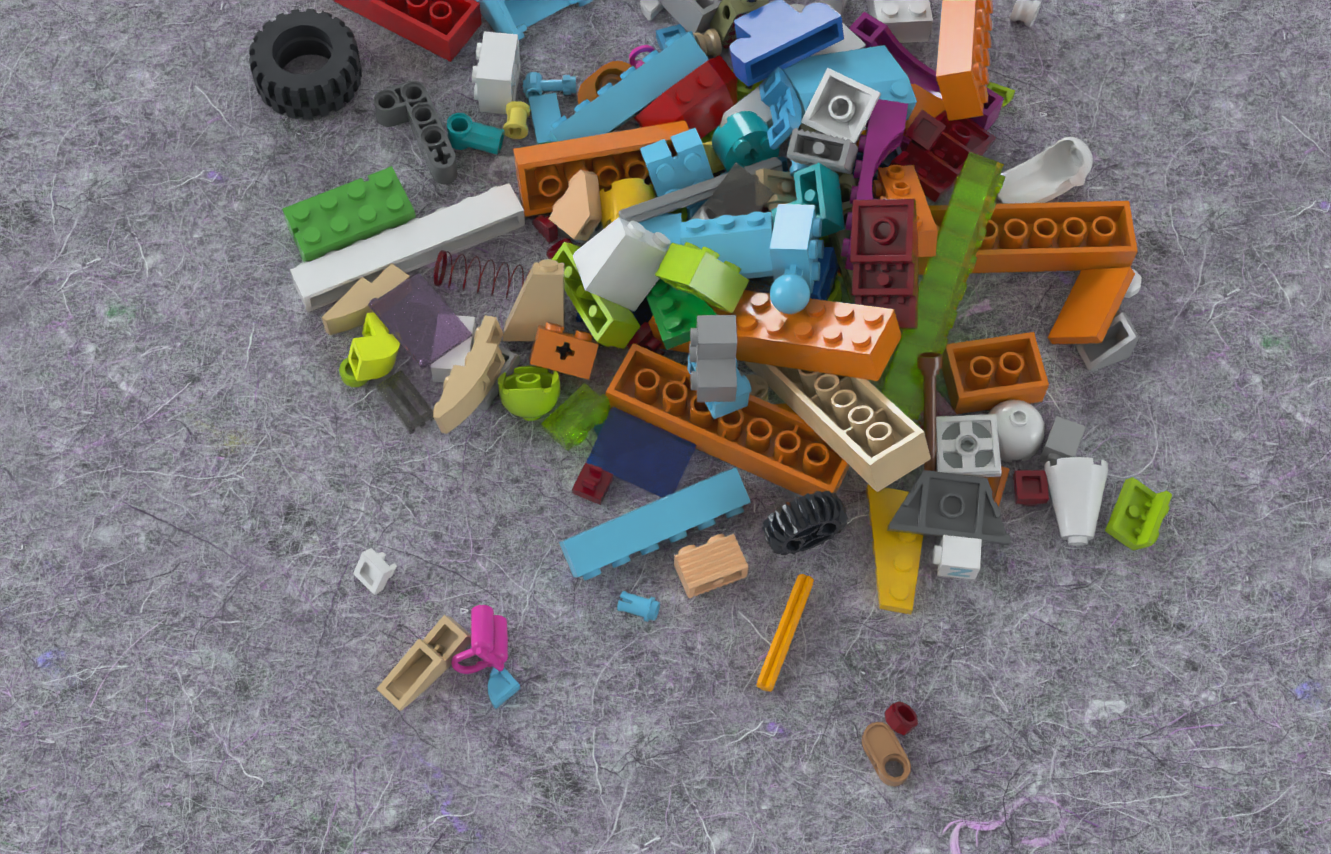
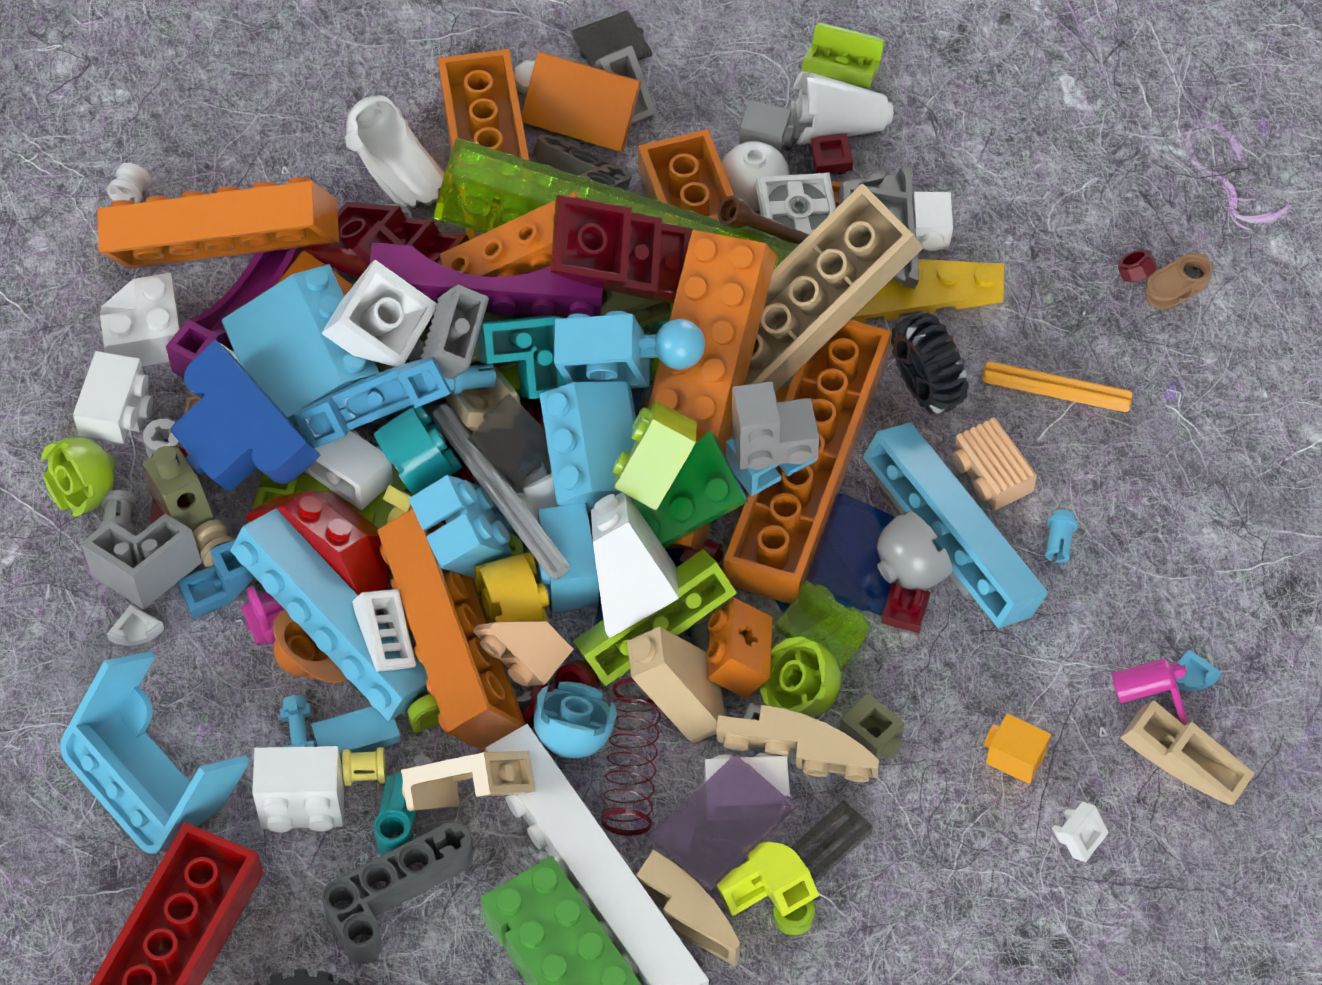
camera: 95 degrees left, 5 degrees down
none -> white slope [352,589,416,672]
none -> tan panel [401,751,535,811]
none -> dark grey beam [533,135,632,203]
none -> medium azure cylinder [533,682,617,759]
none -> clear smoke piece [571,10,652,67]
none -> olive brick [840,693,904,760]
none -> light grey cylinder [877,511,953,591]
none -> light orange brick [984,713,1051,784]

